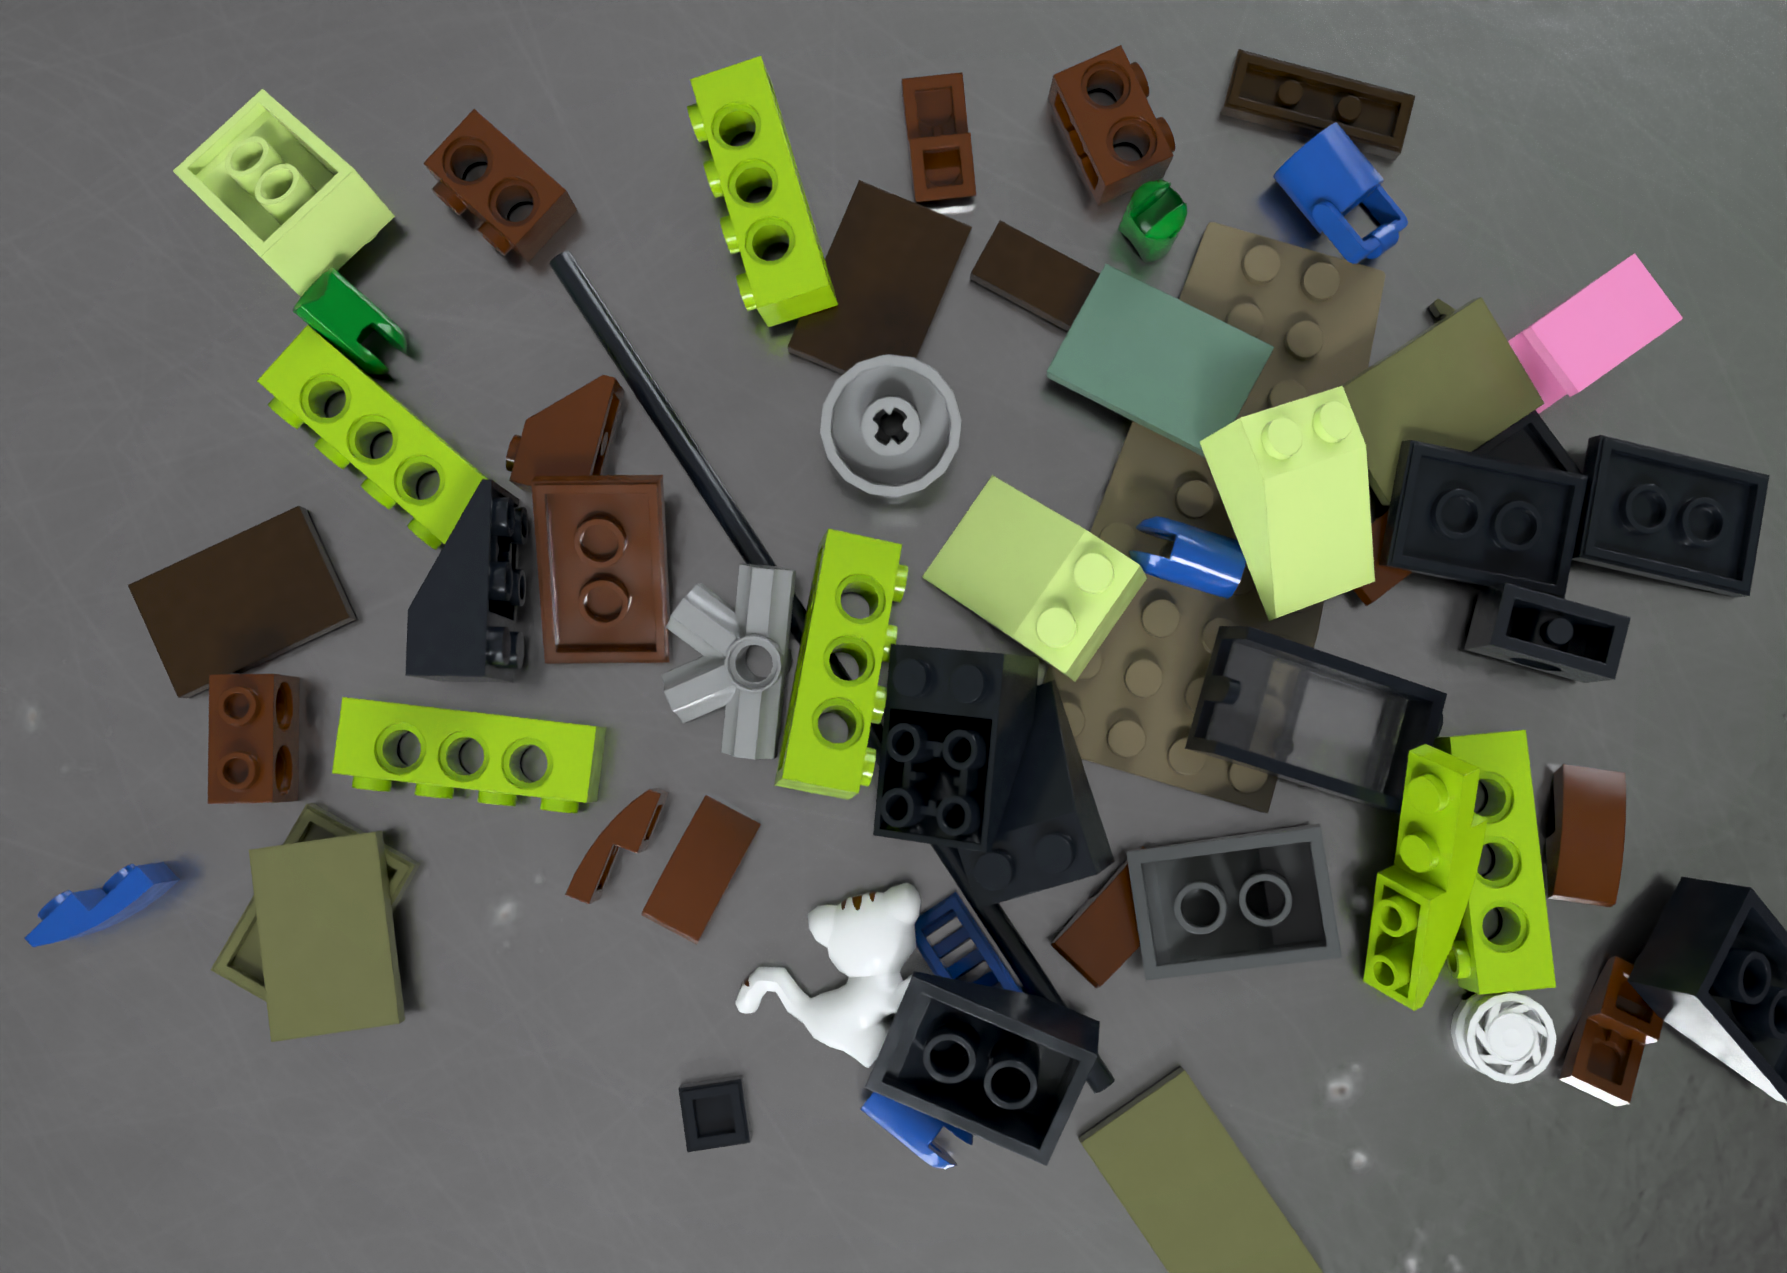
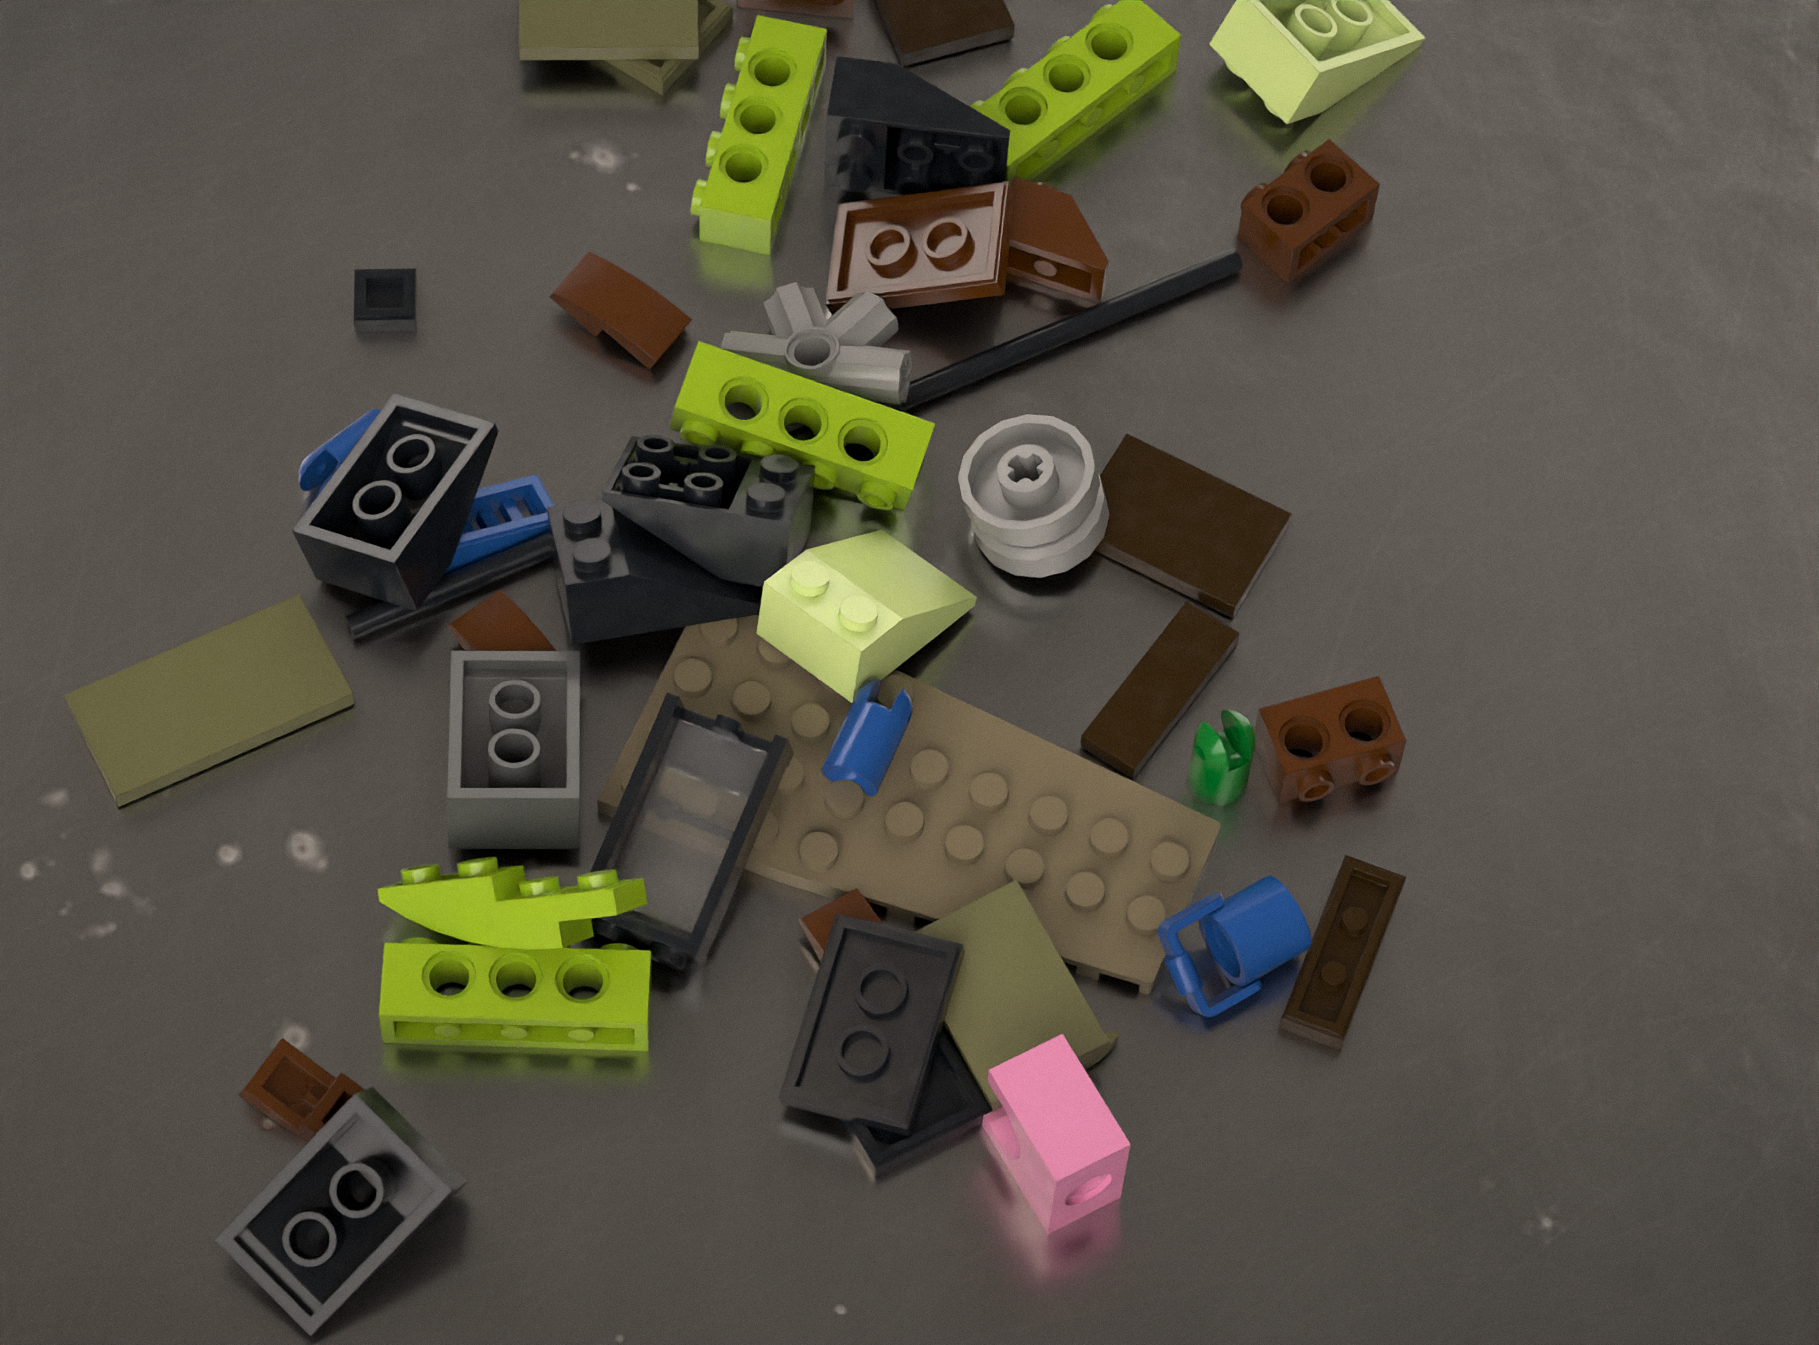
camera: 95 degrees right, 25 degrees down
green piece [293,267,407,375] -> none
reddish brown slope [565,788,669,904] -> none
lime brick [687,56,838,328] -> none
white animal [735,882,921,1068] -> none
reddish brown slope [901,72,976,203] -> none
sand green tile [1047,264,1274,457] -> none
yellowish green slope [1199,386,1375,621] -> none
white wheel [1450,991,1556,1084] -> none
black brick [1465,583,1631,683] -> none
reddish brown slope [1546,764,1626,907] -> none
black tile [1572,435,1770,597] -> none

